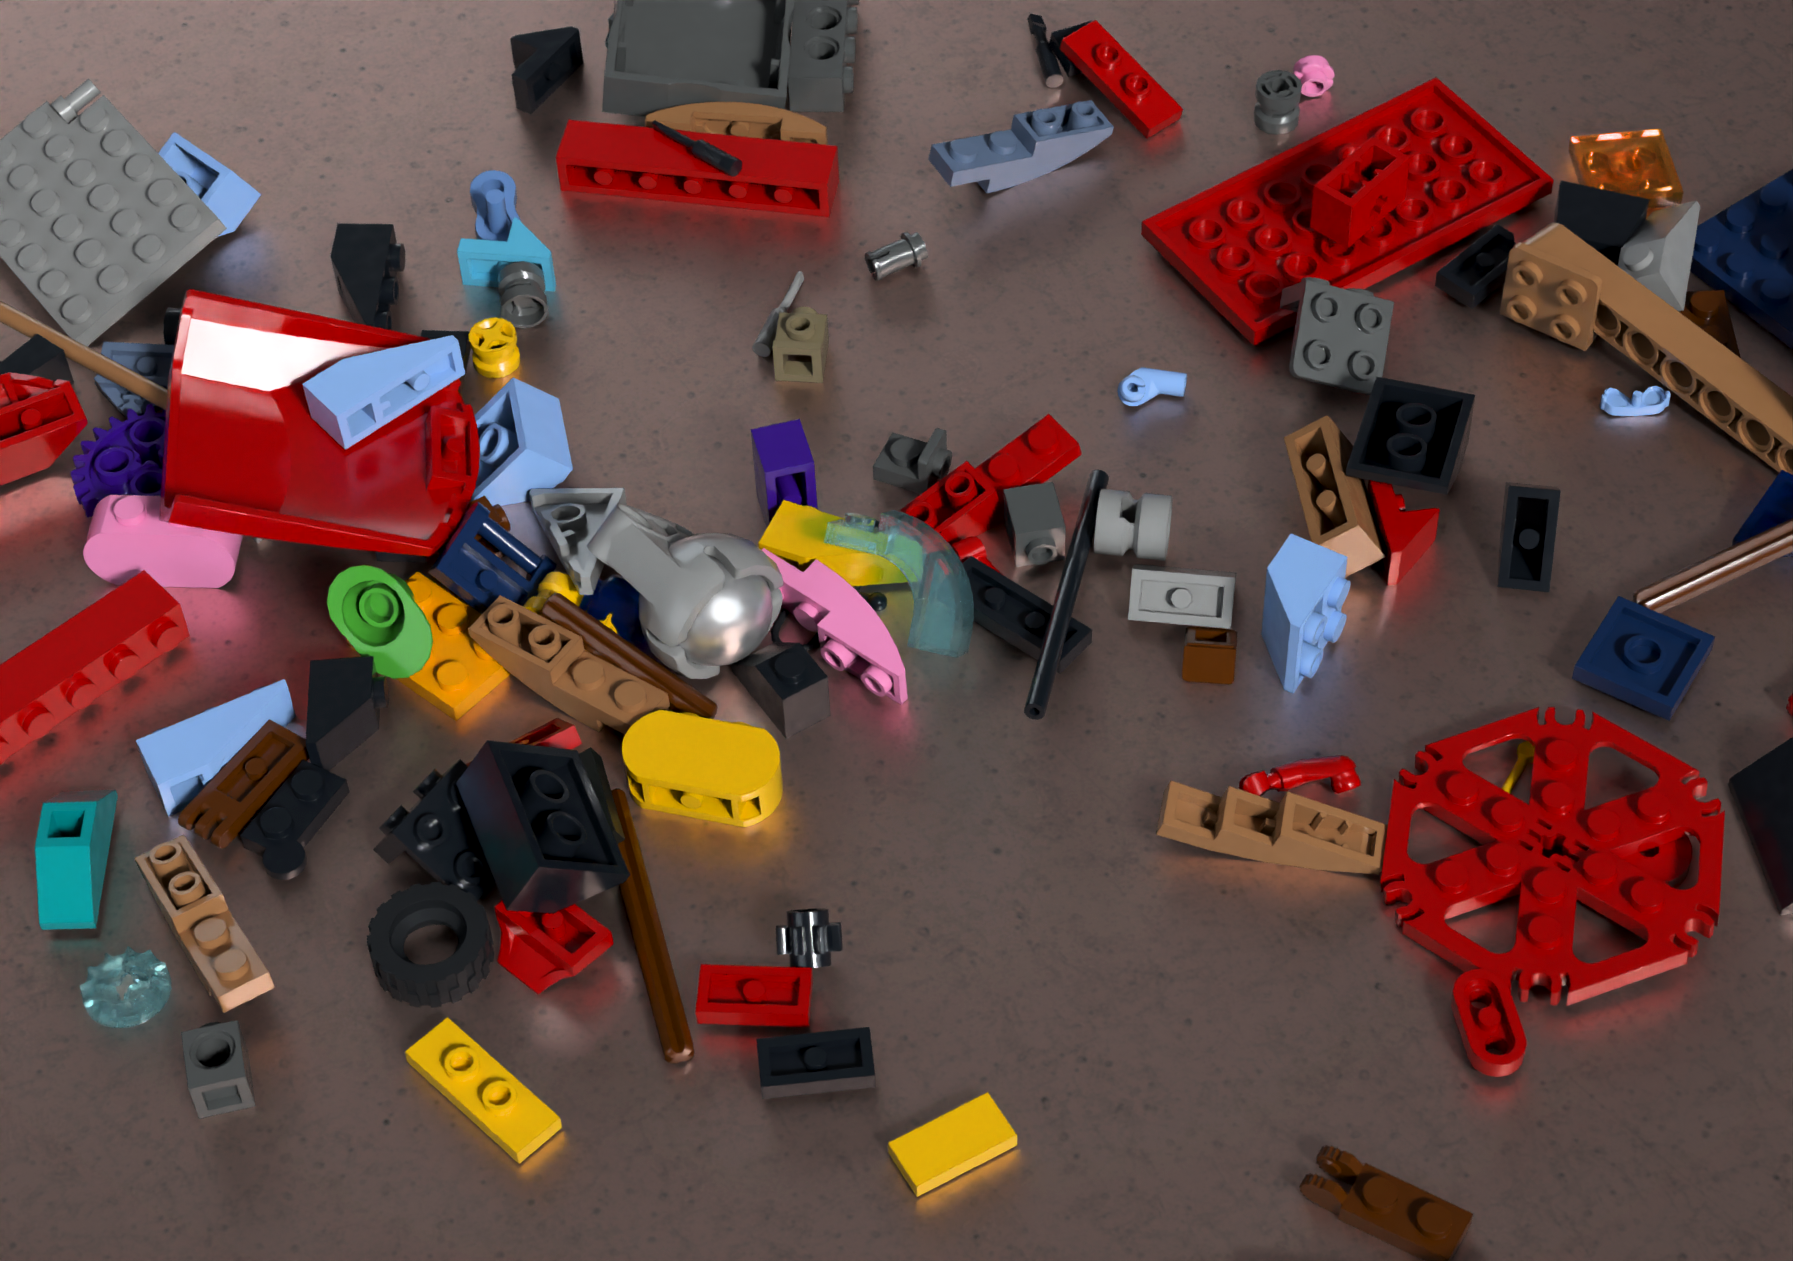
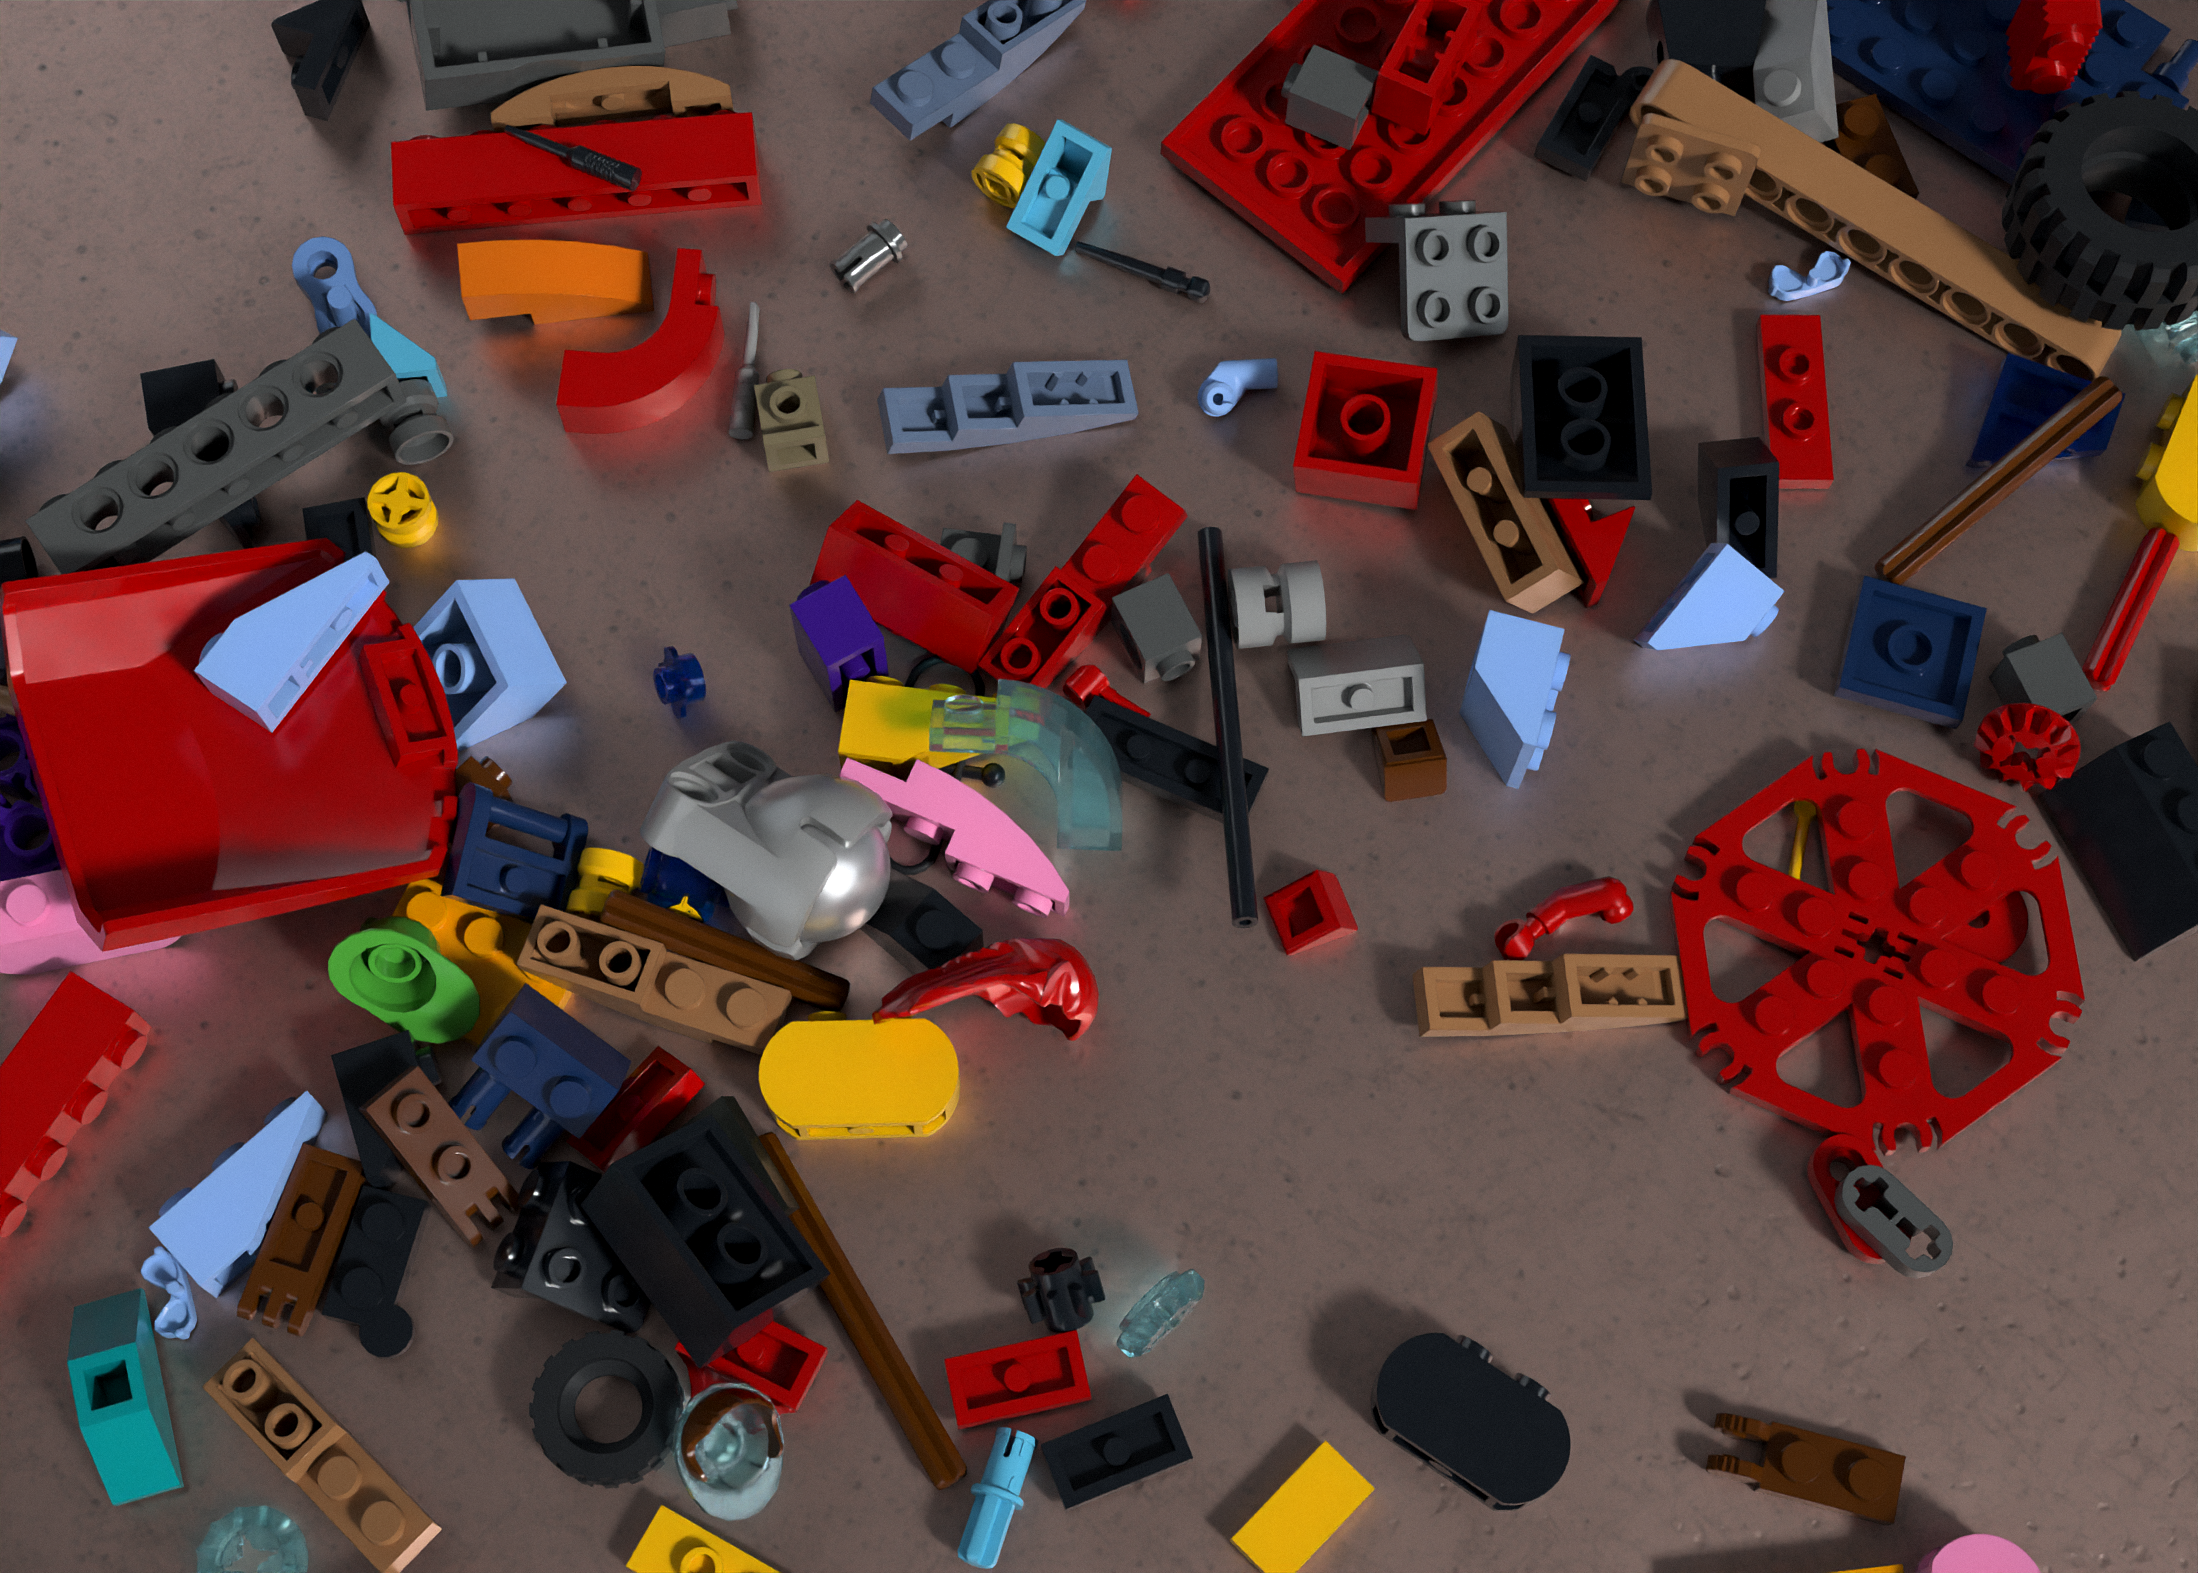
camera: 20 degrees left, 20 degrees up
light grey wing [529,488,627,595] -> none
none -> dark grey brick [25,318,407,574]
none -> light blue piece [140,1246,197,1340]
none -> reddish brown hinge [359,1066,521,1249]
none -> dark blue brick [448,983,632,1169]
none -> orange slope [457,240,654,325]
none -> red arch [556,248,725,434]
none -> clear blue plate [653,646,706,719]
none -> clear light blue piece [672,1383,784,1521]
none -> red brick [809,500,1019,674]
none -> red hair [872,937,1099,1041]
none -> sand blue slope [877,360,1139,454]
none -> medium azure axle [957,1427,1038,1569]
none -> yellow wheel [971,123,1046,208]
none -> medium azure slope [1006,119,1112,256]
none -> black piece [1075,241,1211,303]
none -> clear light blue gear [1116,1269,1205,1358]
none -> red slope [1263,869,1358,956]
none -> dark grey brick [1281,45,1379,150]
none -> red brick [1293,351,1438,510]
none -> black brick [1371,1333,1571,1512]
none -> light blue slope [1633,543,1785,650]
none -> red plate [1756,315,1834,489]
none -> dark grey beam [1834,1165,1953,1279]
none -> red gear [1973,703,2081,792]
none -> dark grey brick [1989,633,2098,724]

